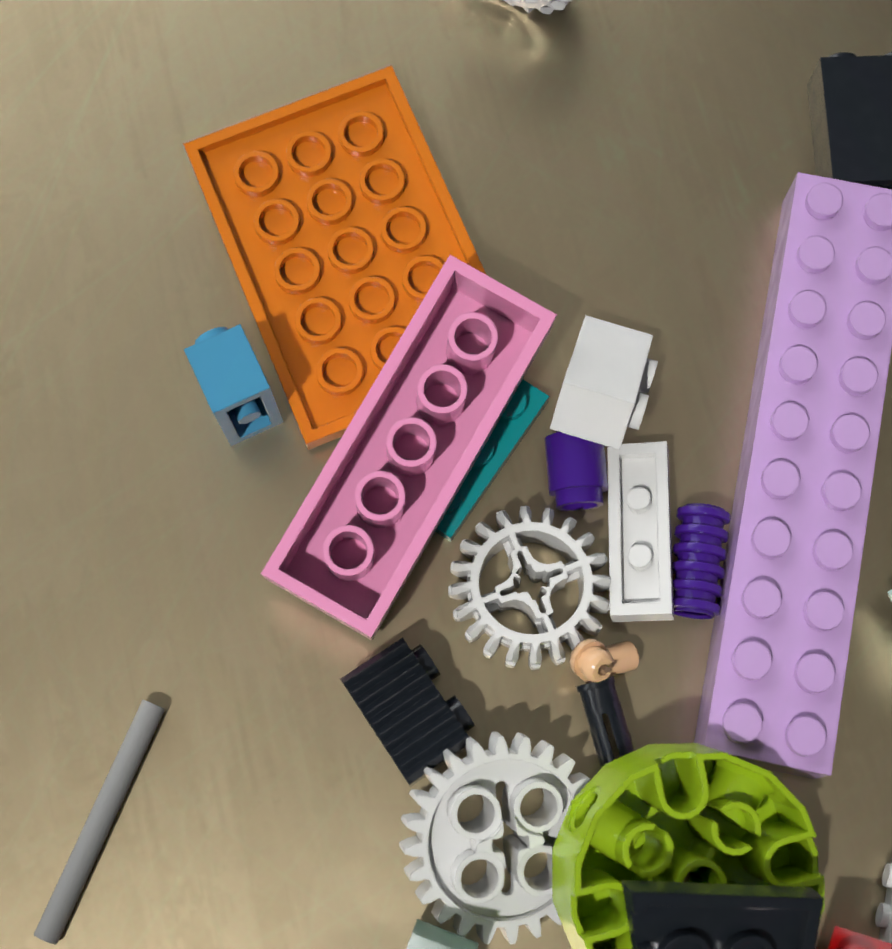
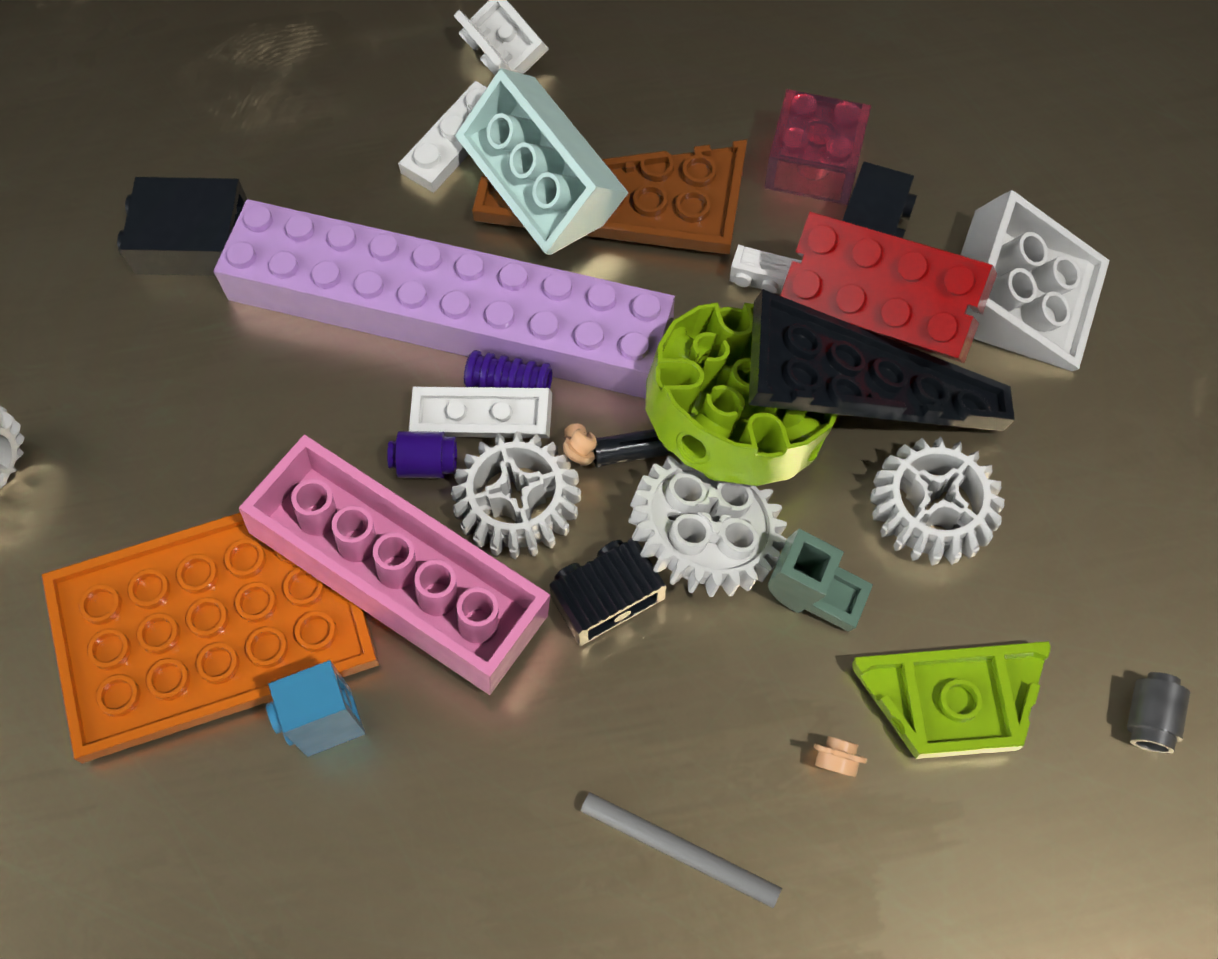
camera: 85 degrees left, 10 degrees down
white piece [550,315,658,450] -> none

